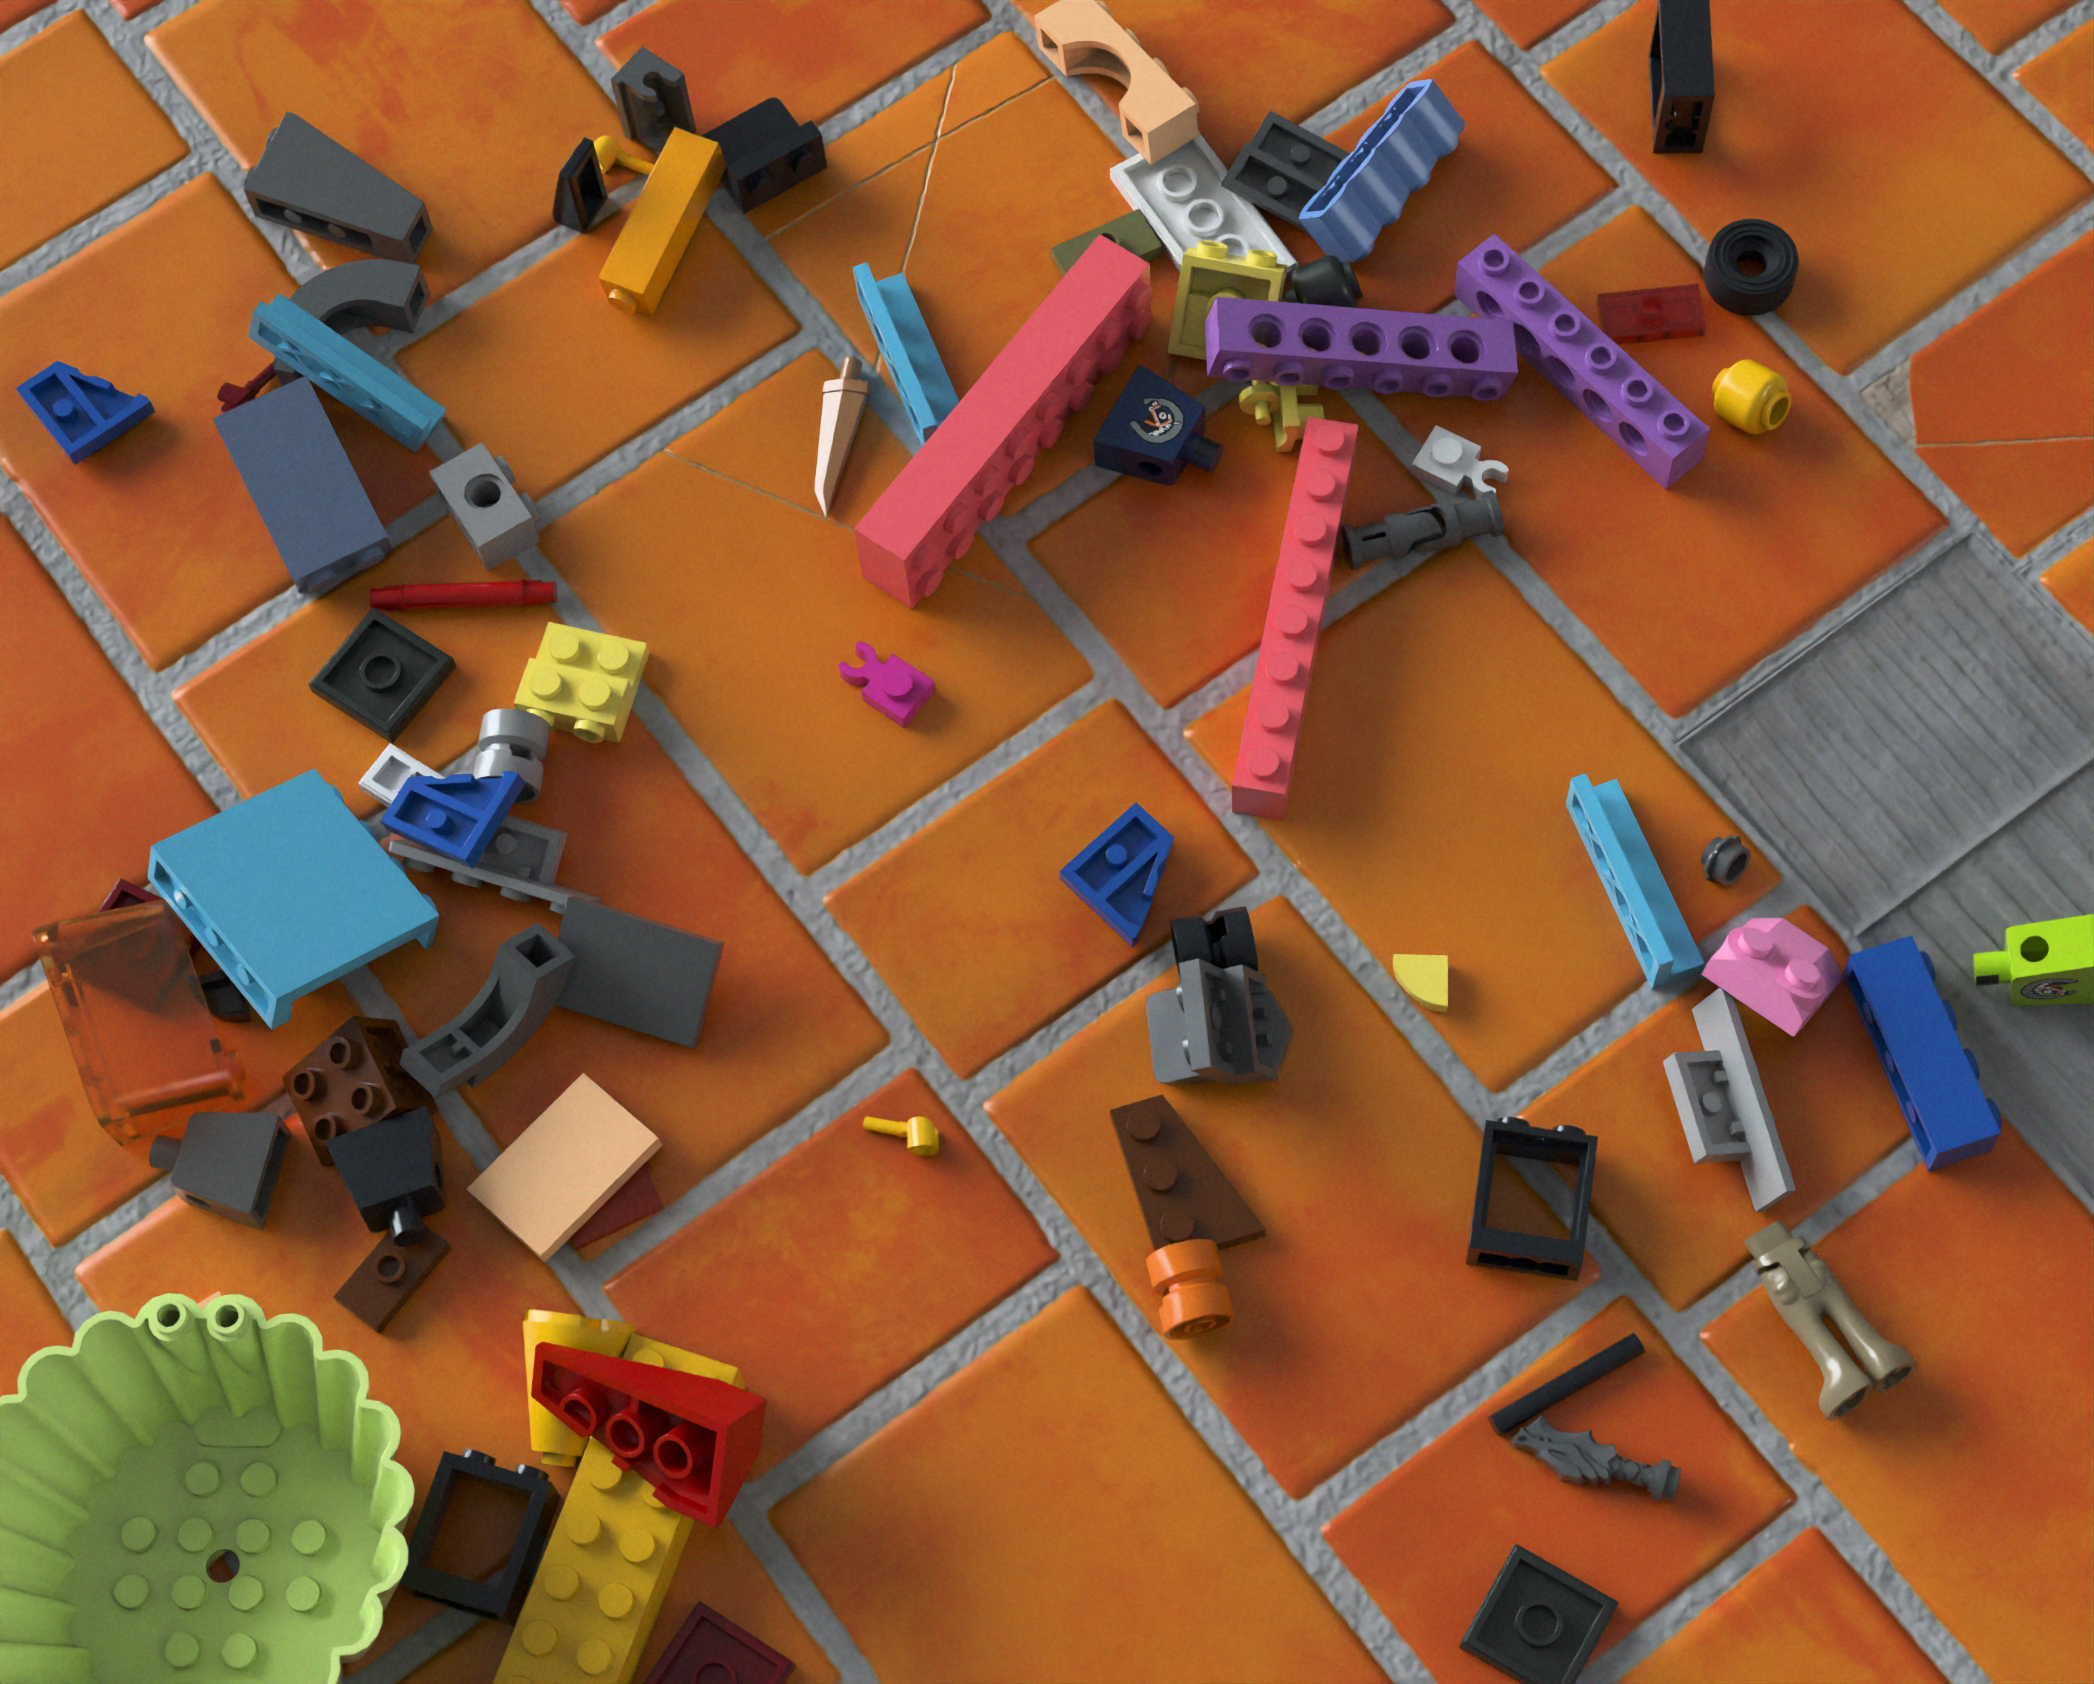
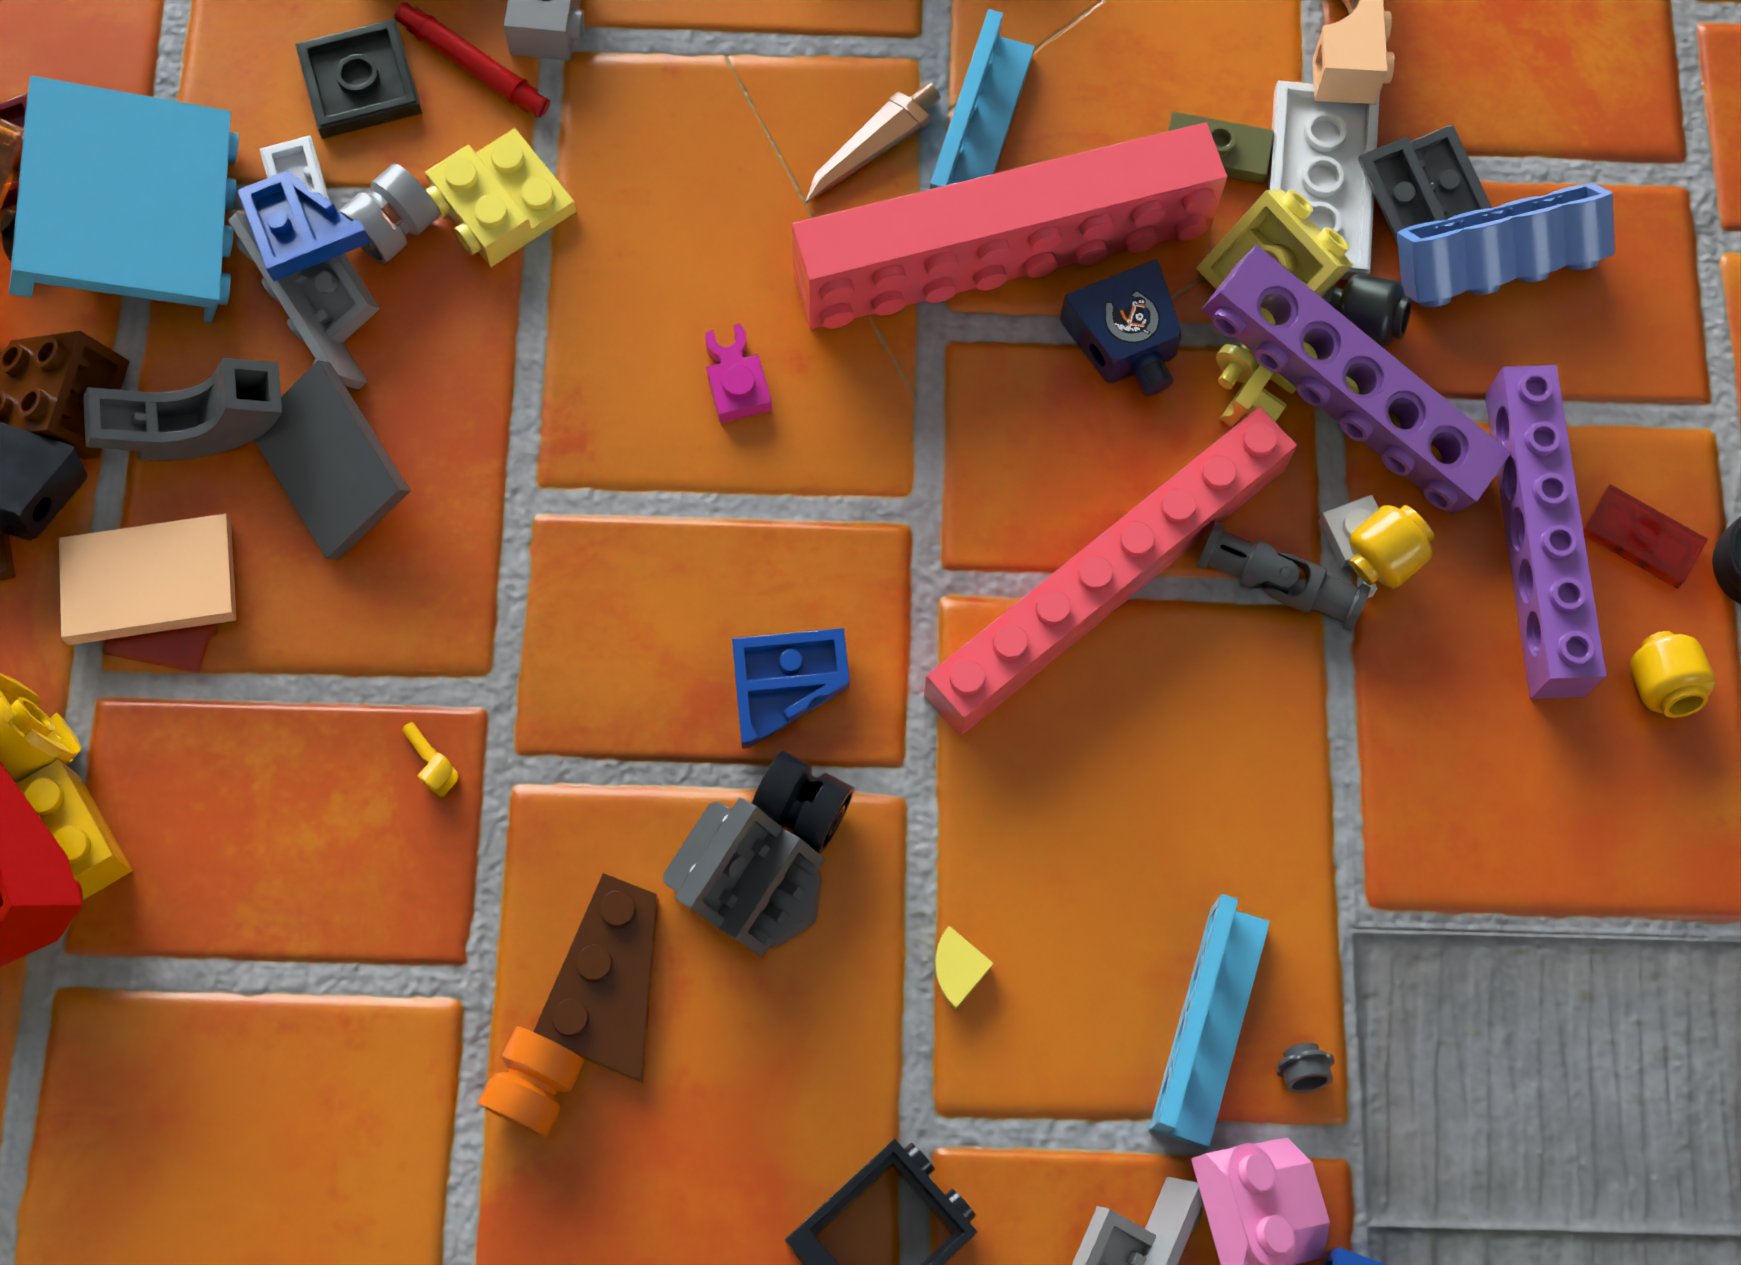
camera: 30 degrees right, 5 degrees up
none -> yellow head [1349,505,1435,588]

